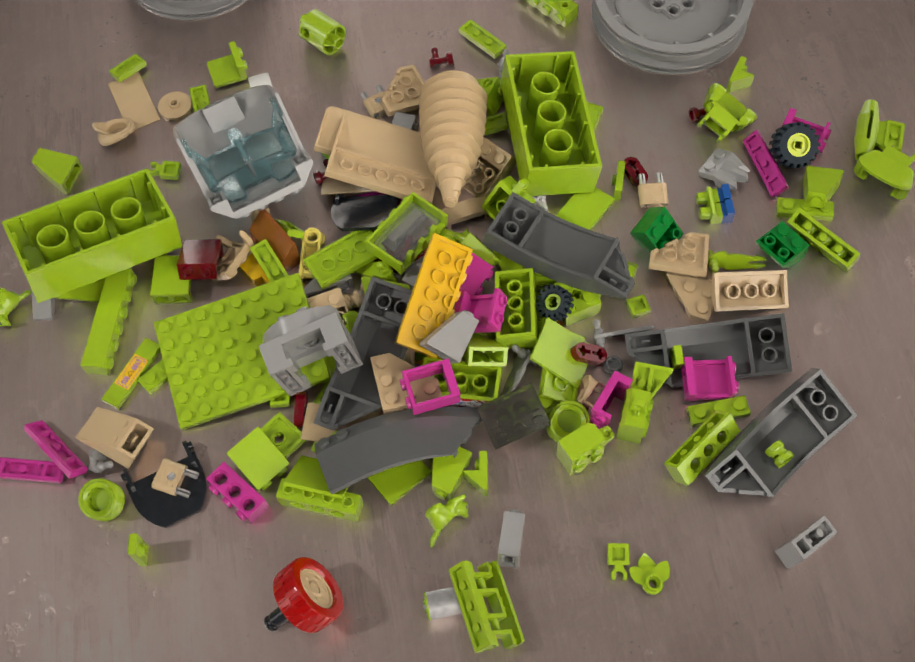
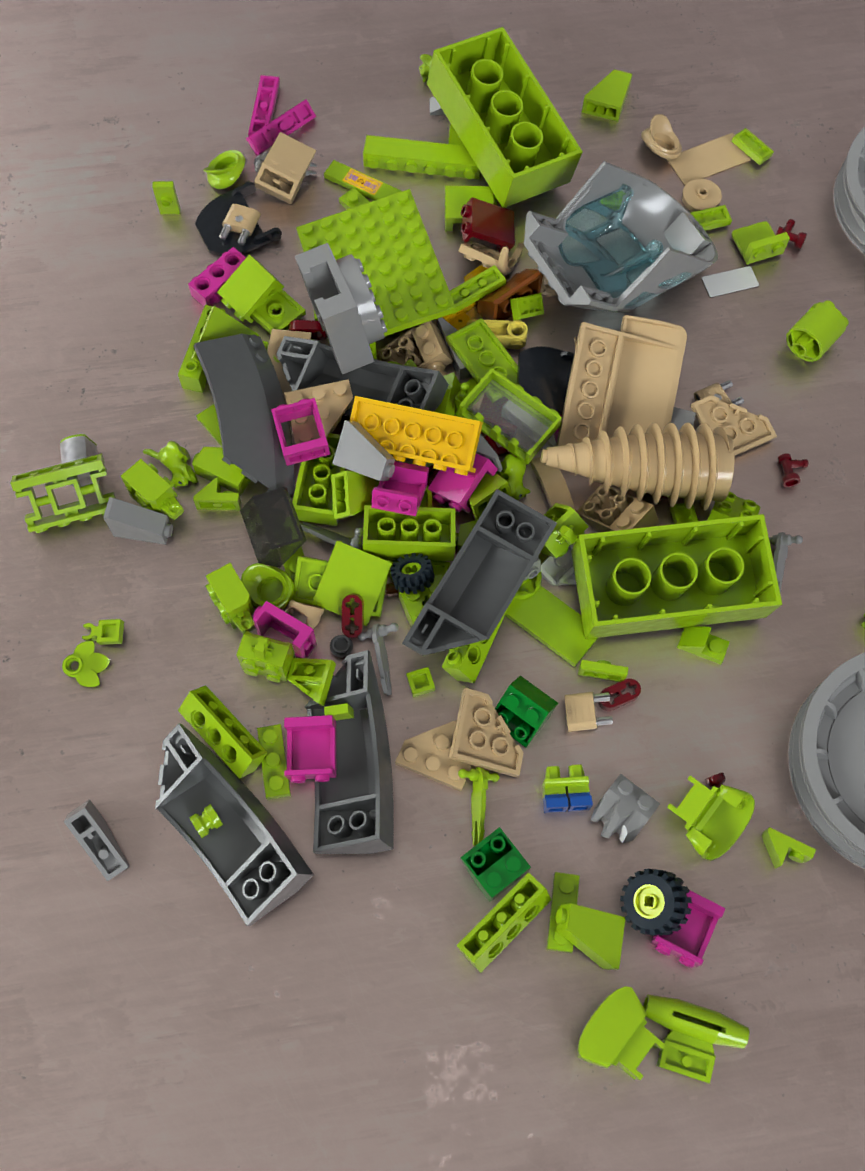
camera: 85 degrees right, 5 degrees up
red wheel [264,557,343,633] -> none
lime plate [459,19,507,59] -> none
tan slope [710,270,789,311] -> none
dark pink plate [742,130,789,198] -> none
none -> lime hinge [121,459,184,520]
none -> dark red piece [776,219,807,249]

